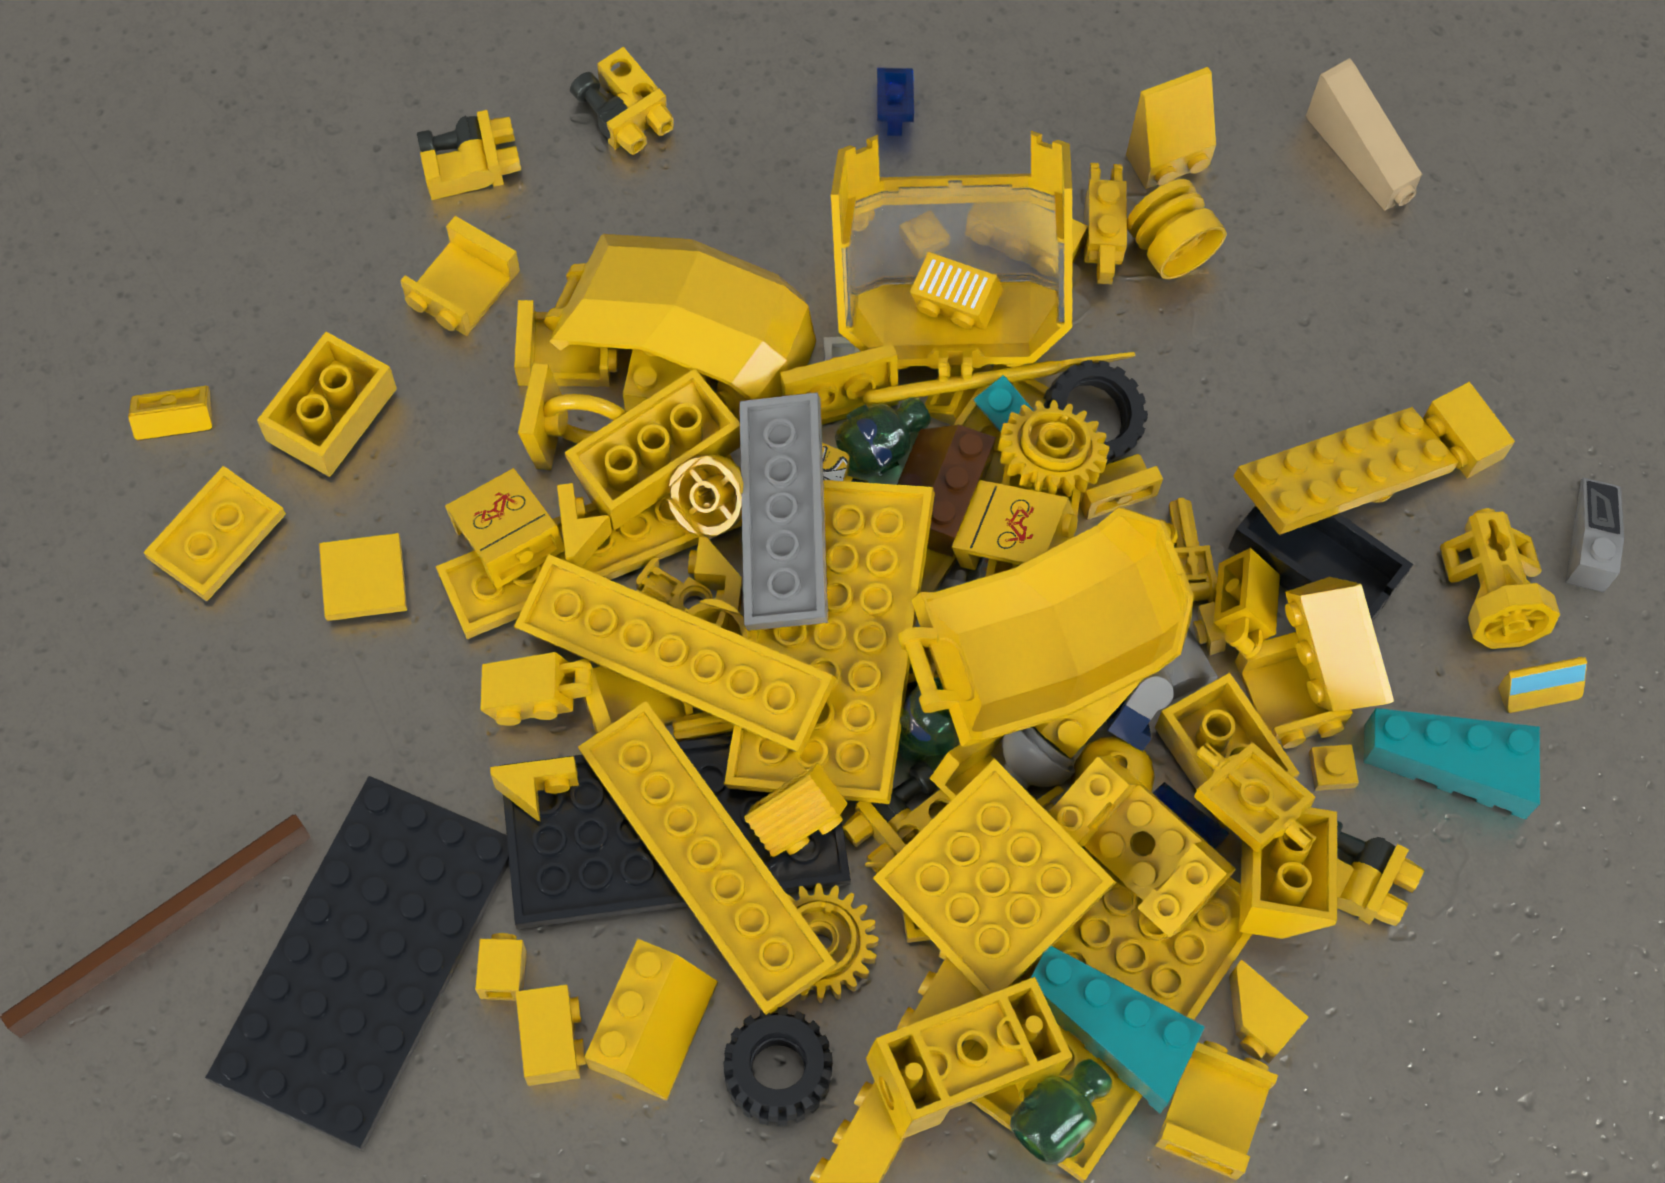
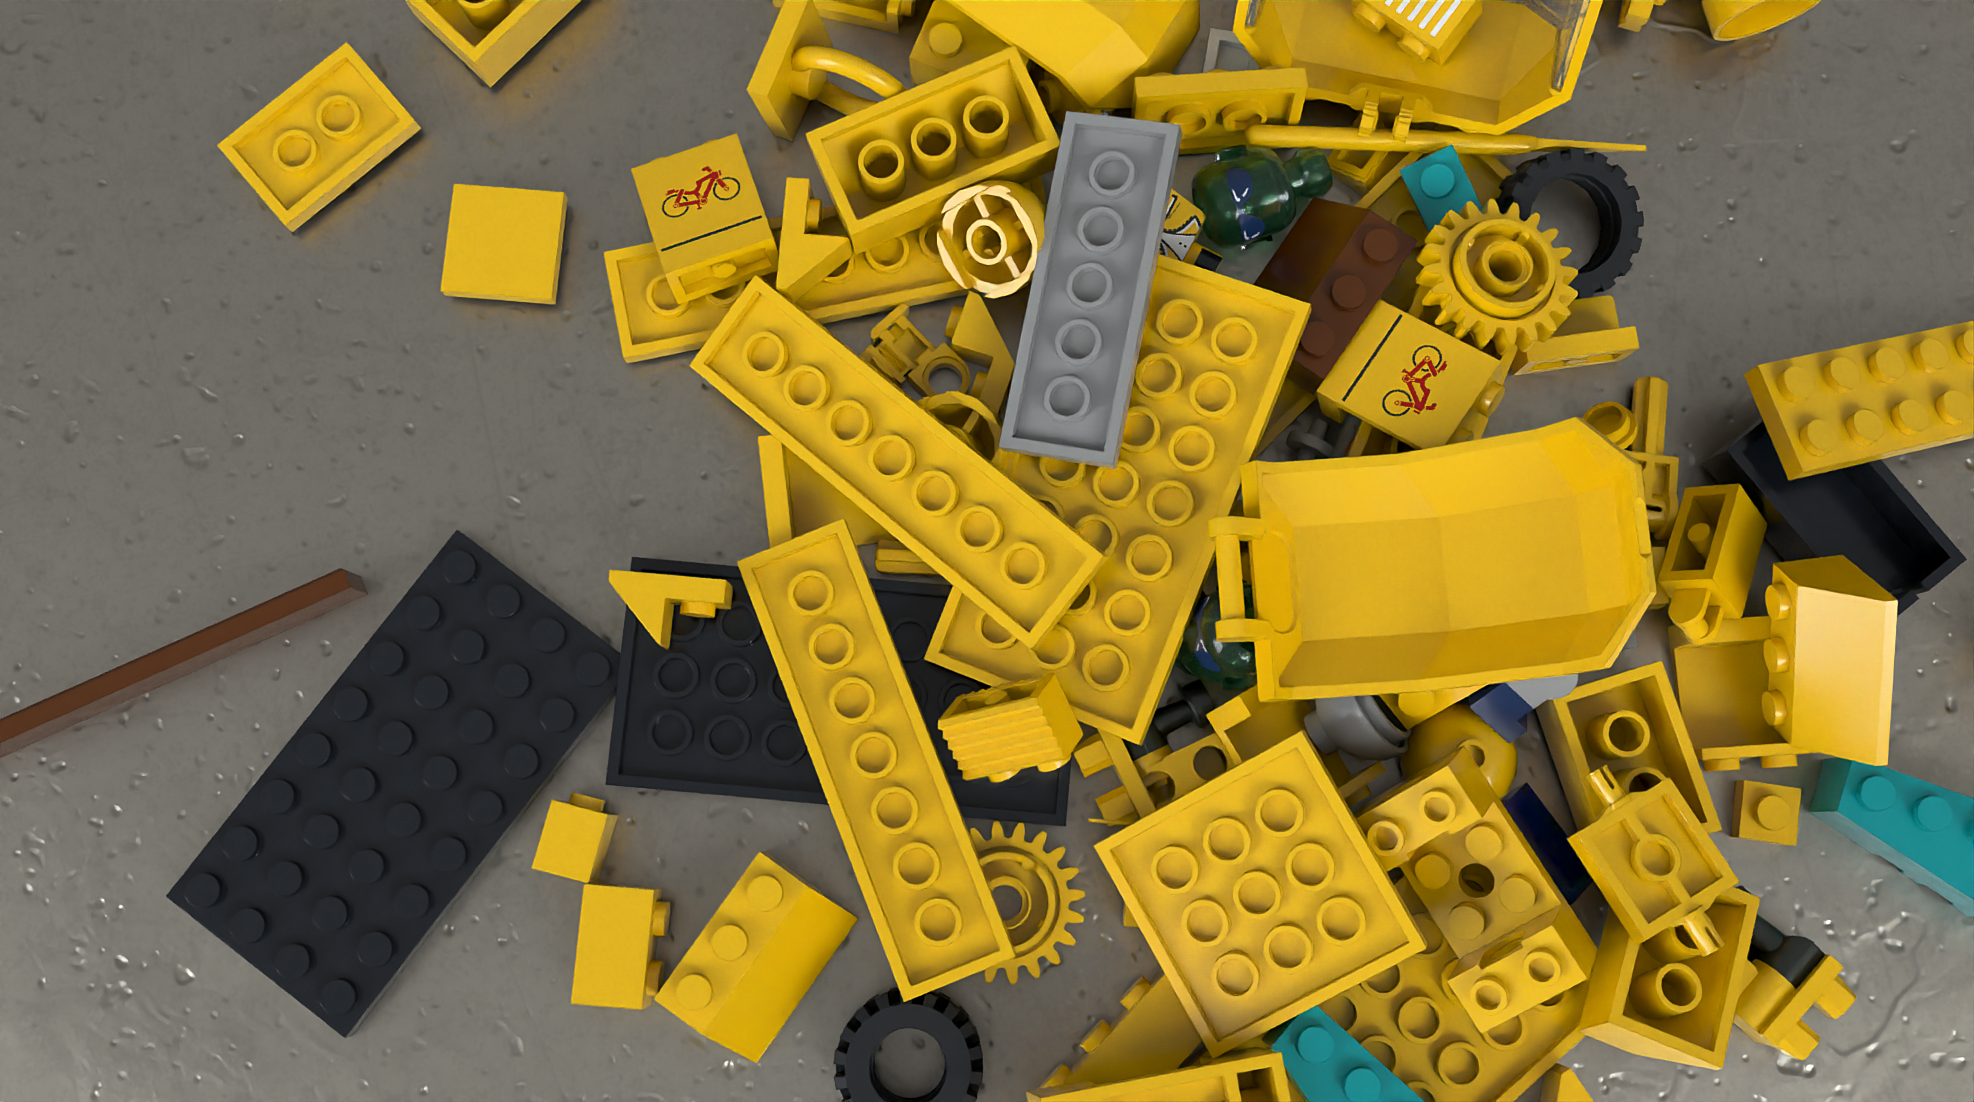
camera: 15 degrees right, 15 degrees up
yellow brick [480,652,592,726] -> none

